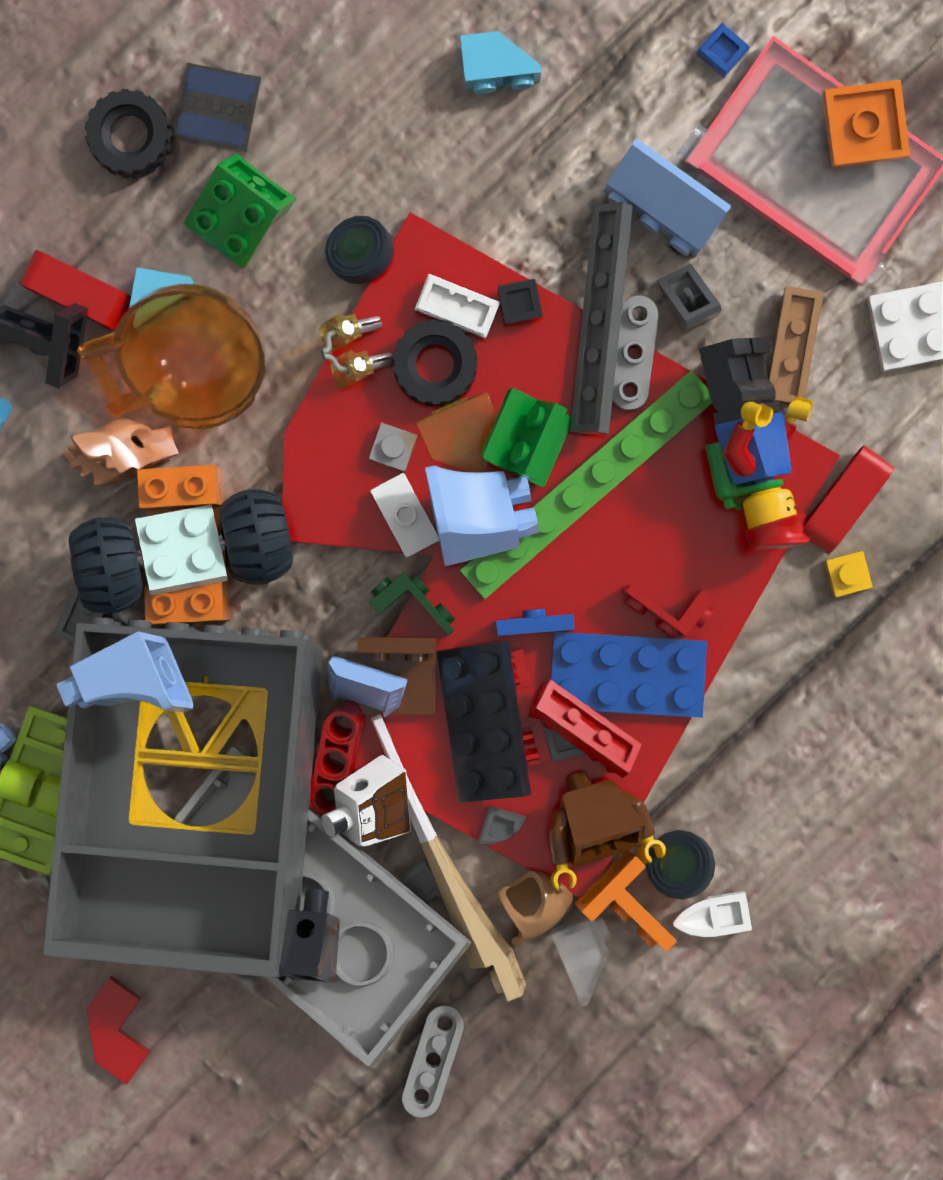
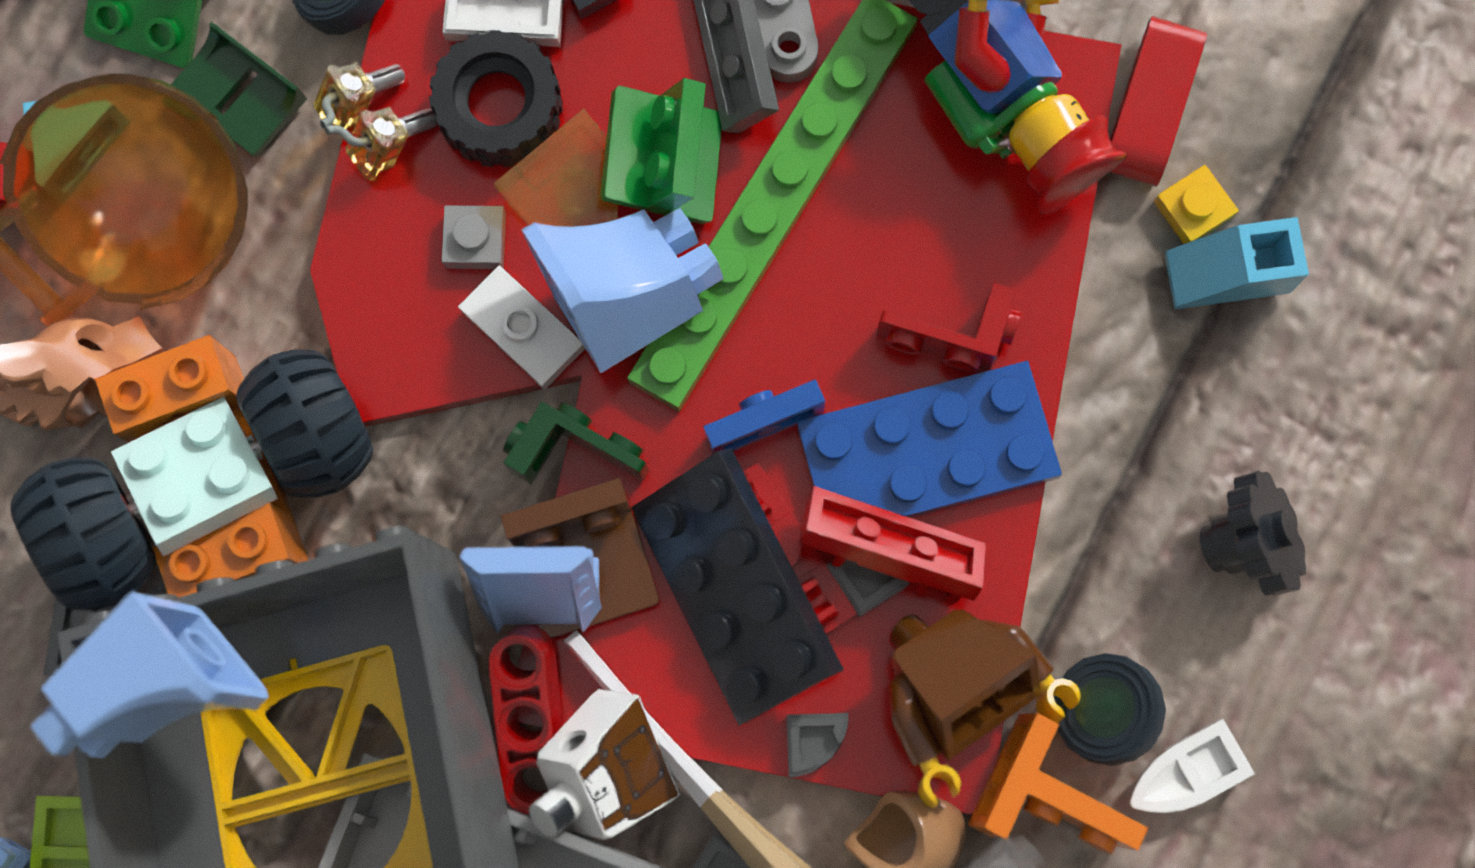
camera: 10 degrees left, 10 degrees down
none -> dark green piece [167,21,307,159]
none -> medium azure slope [1164,217,1309,310]
none -> black plant [1200,471,1306,596]

